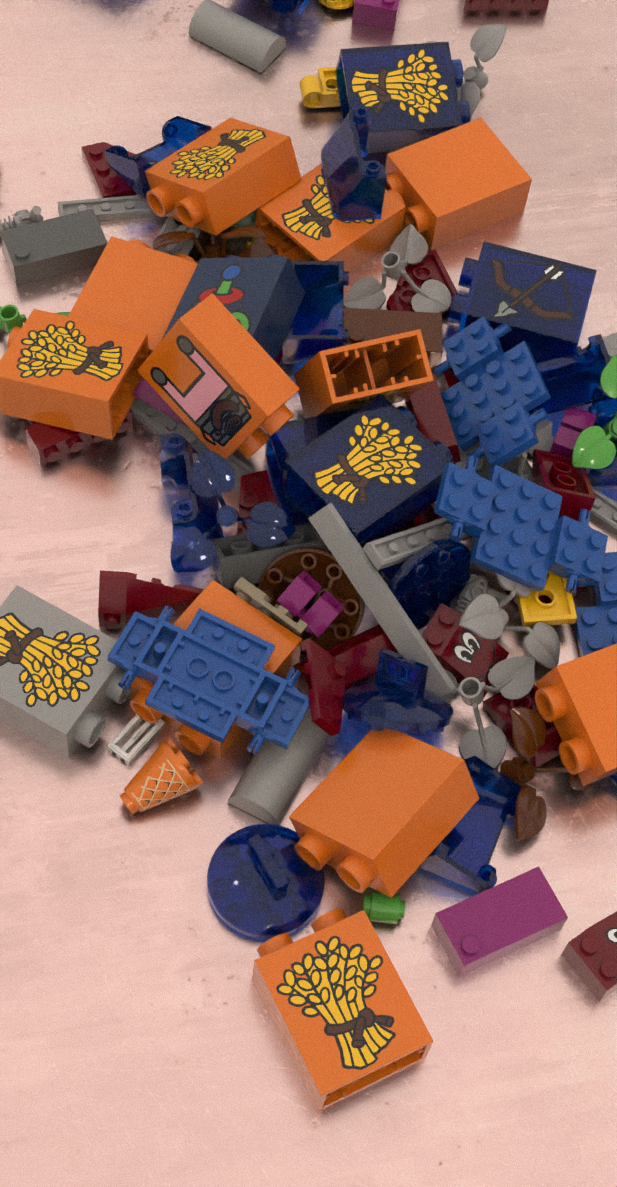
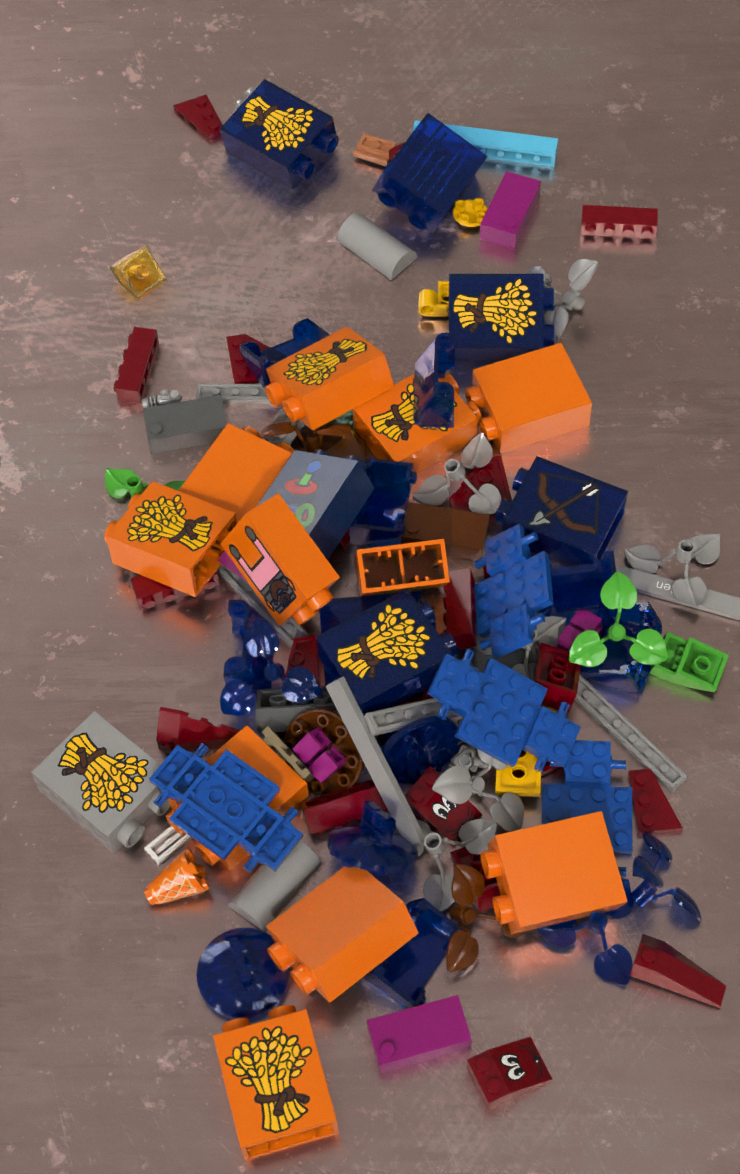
camera: 20 degrees right, 0 degrees up
dark red wing [301,638,347,736] -> none
bright green brick [362,891,405,924] -> none

